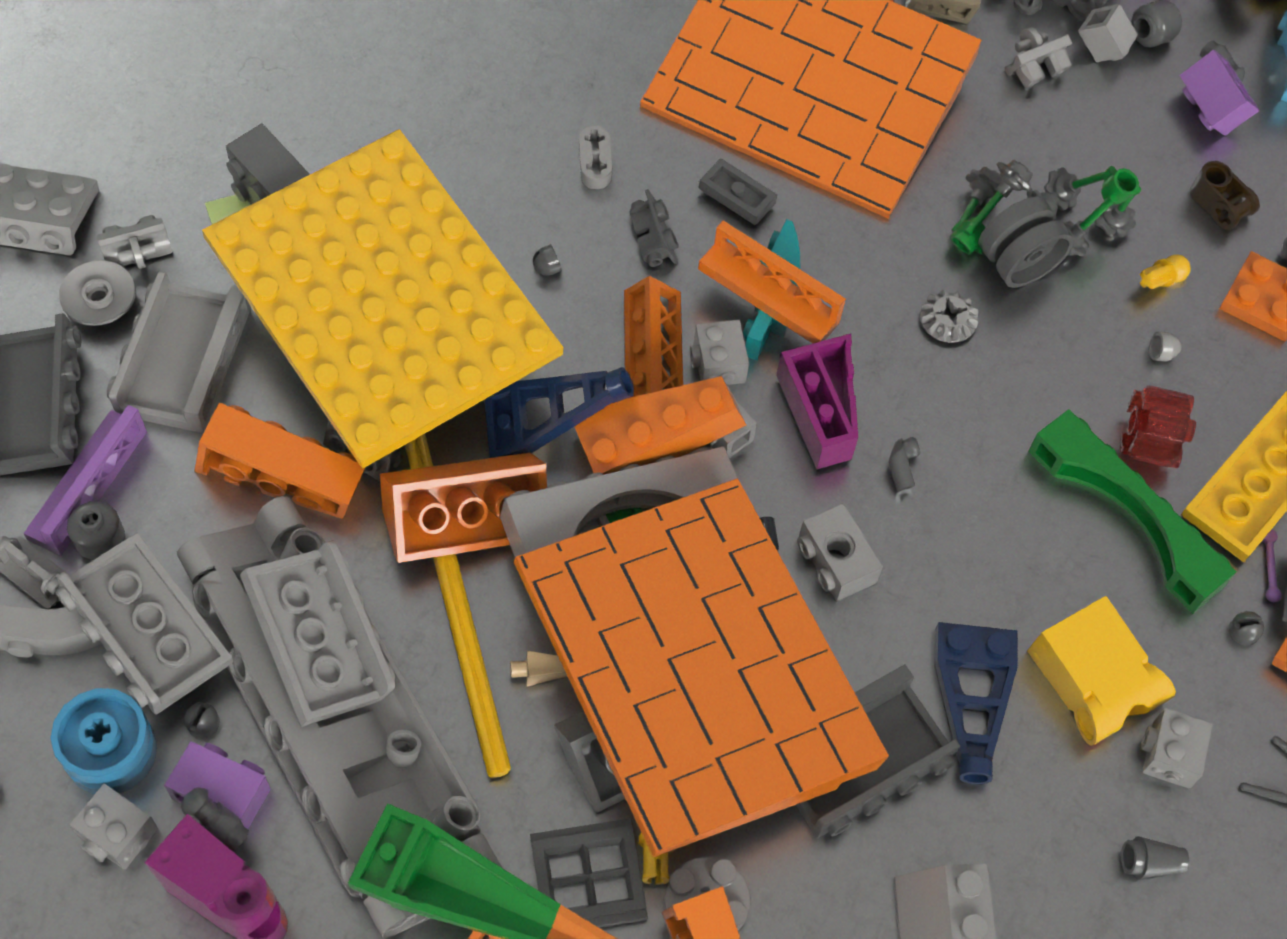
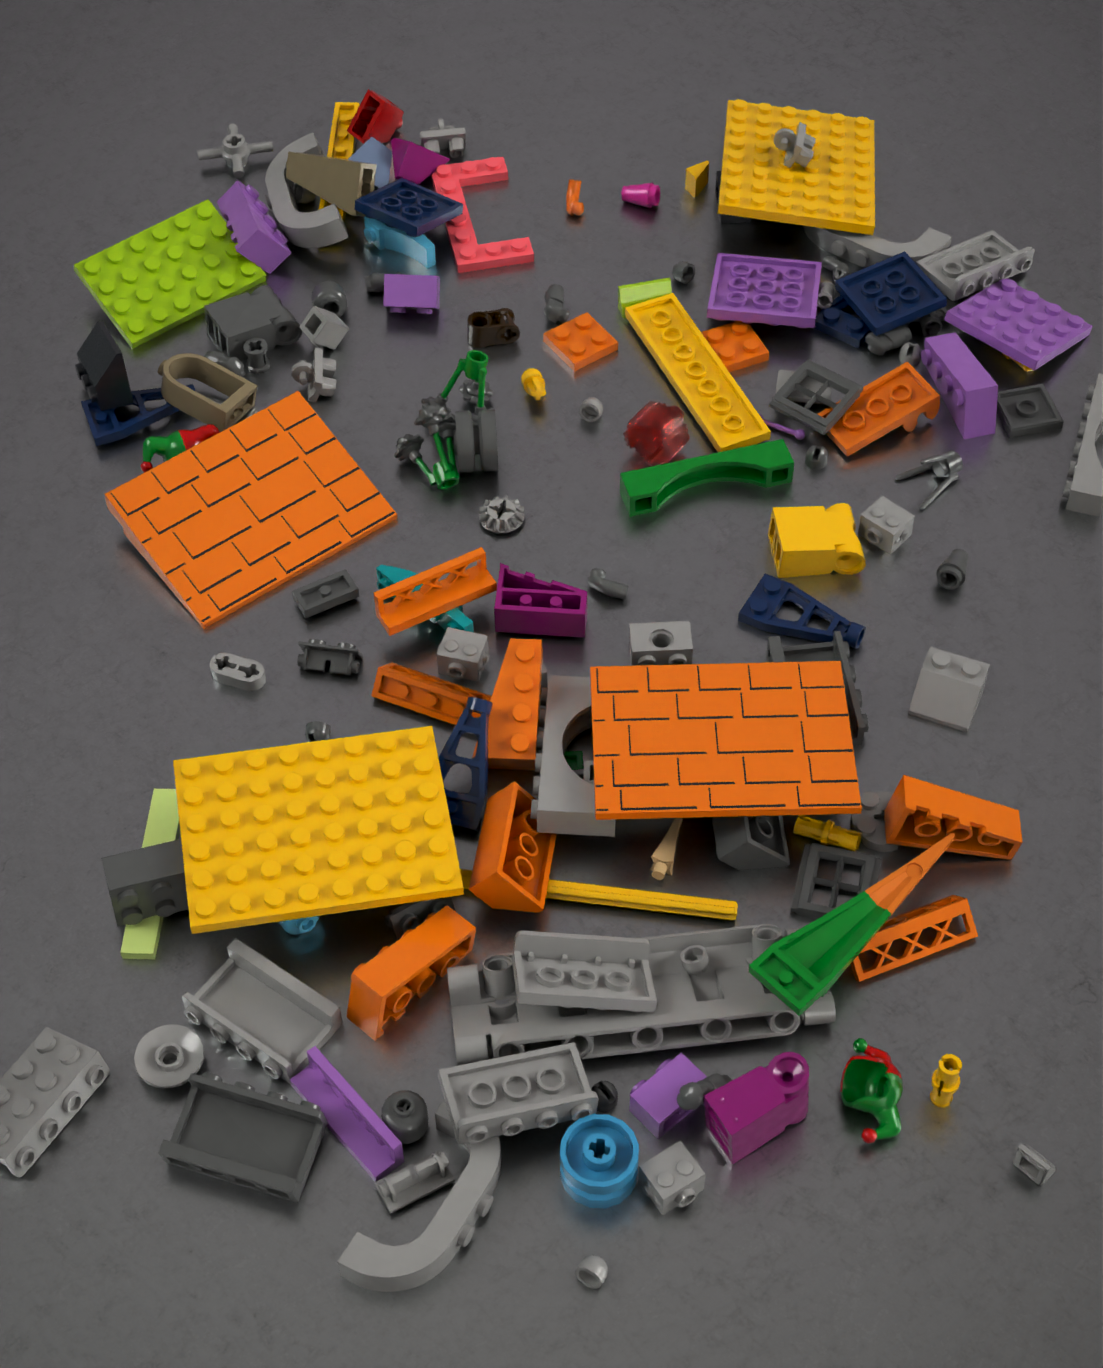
camera: 60 degrees left, 10 degrees down
light grey hips [96,215,173,269] -> none

